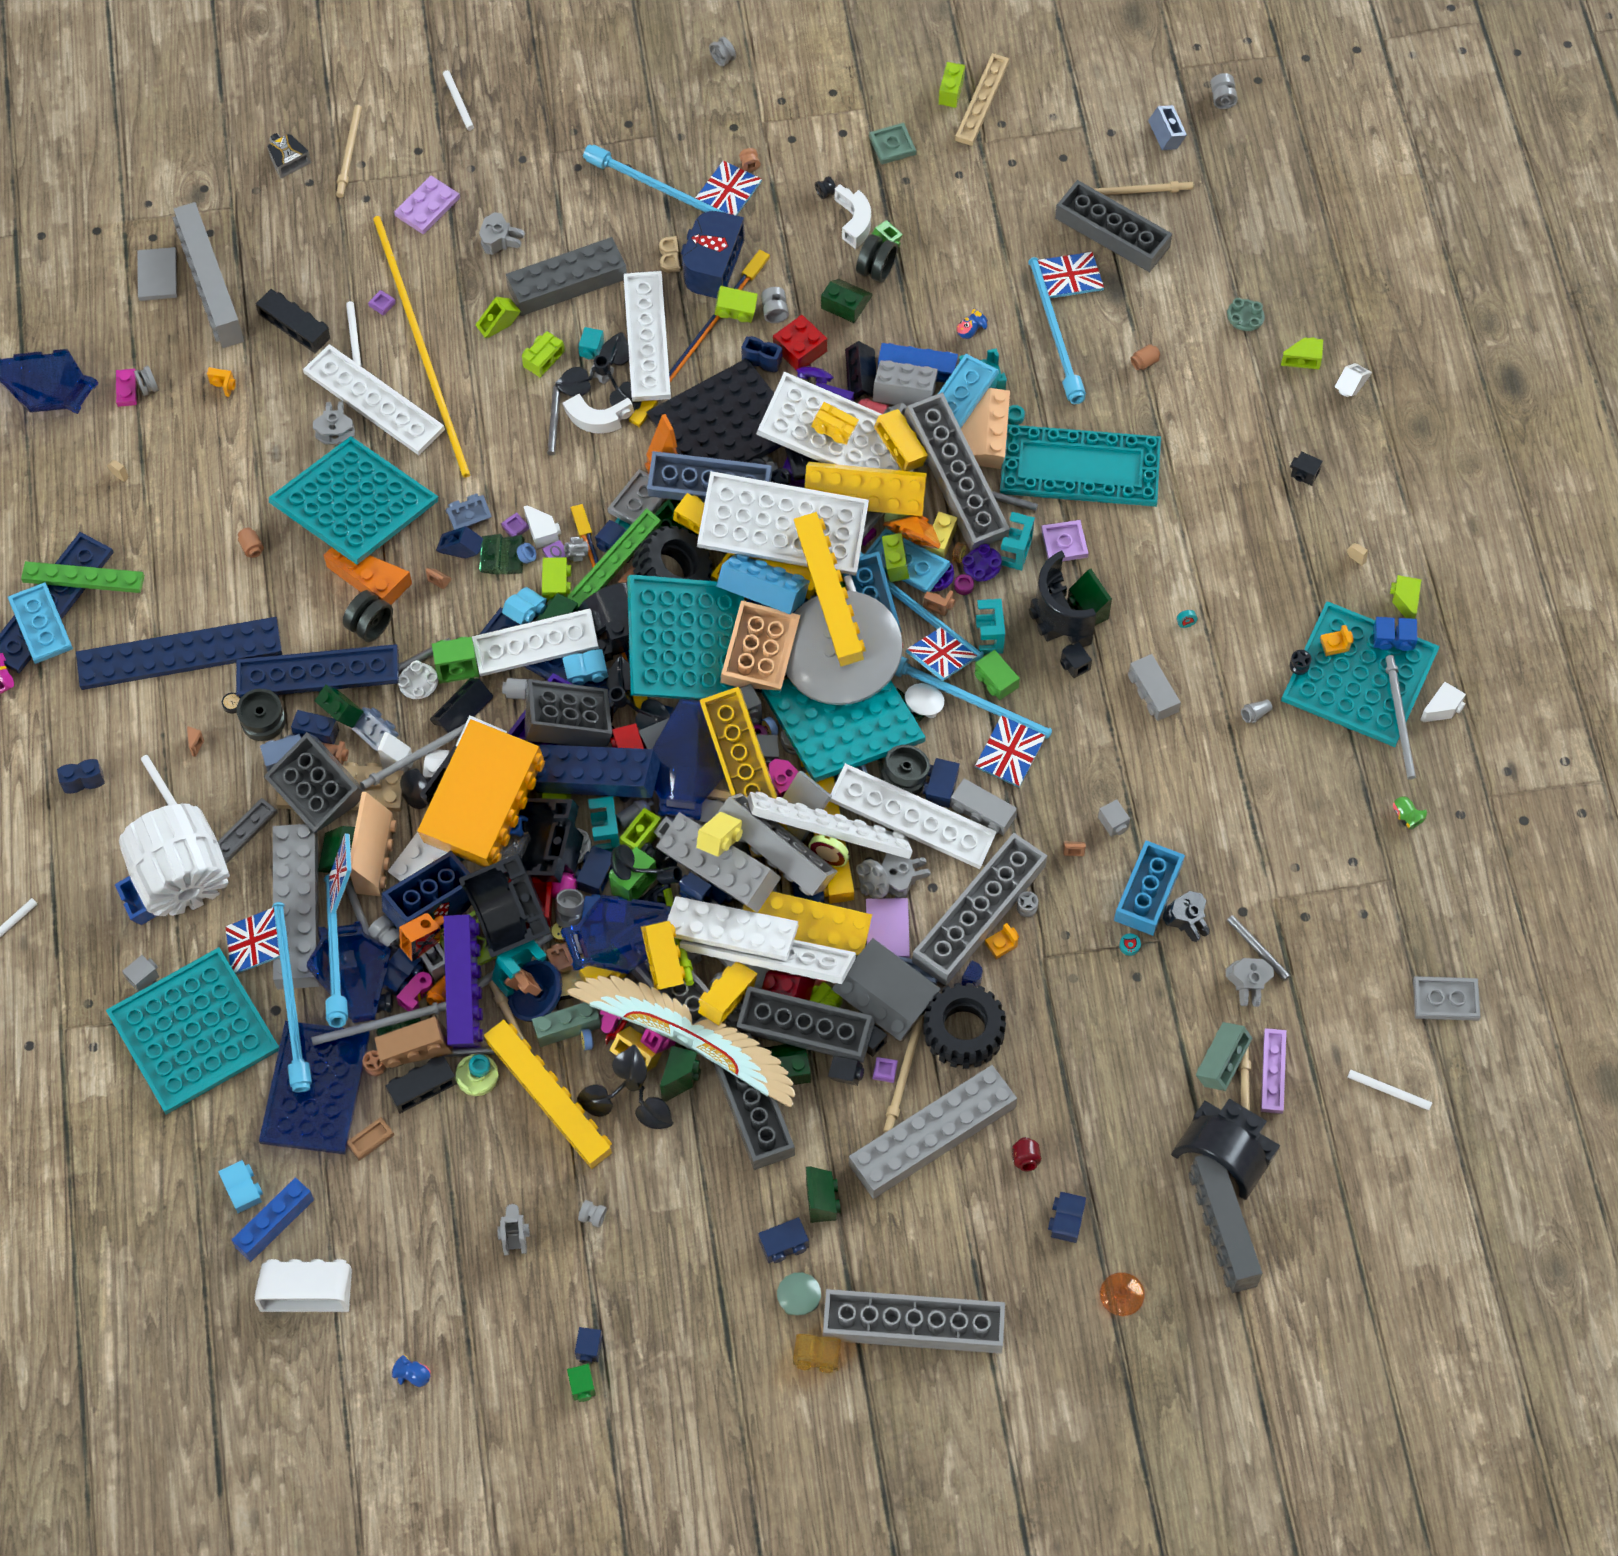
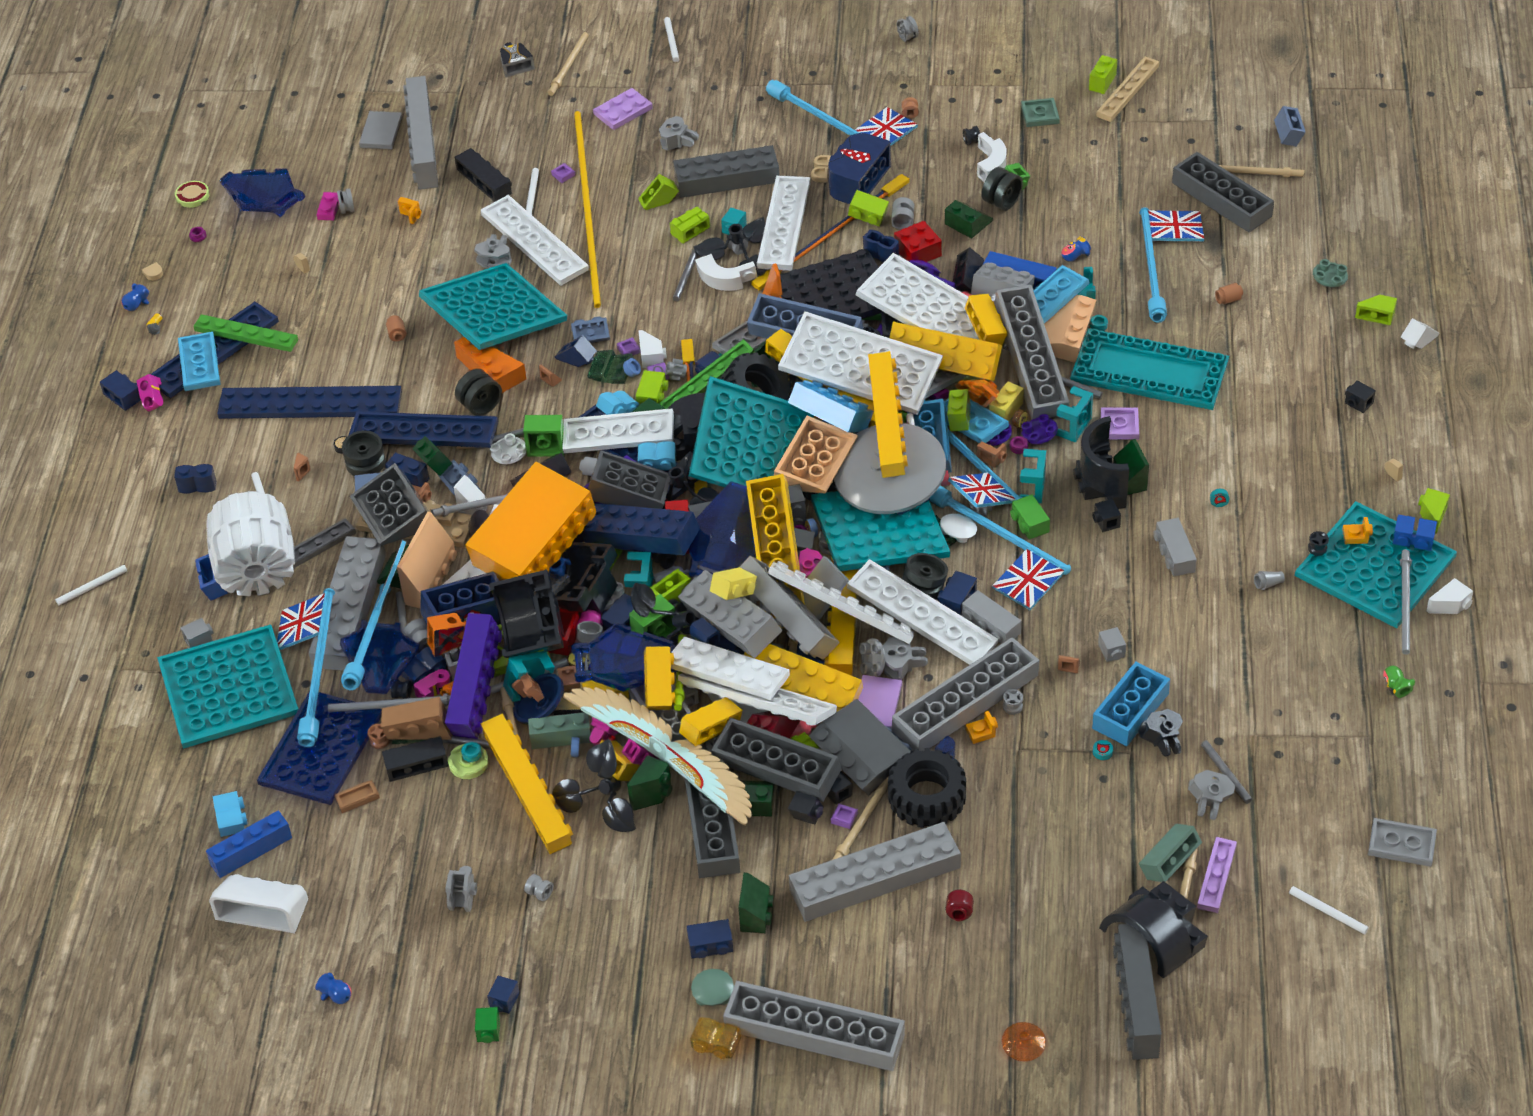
camera: 15 degrees right, 15 degrees down
tile [809,835,850,867] -> none
yellow brick [811,402,859,445] -> none
dark blue brick [1048,1192,1087,1243] -> none
light grey wheel [1210,73,1238,109] -> none

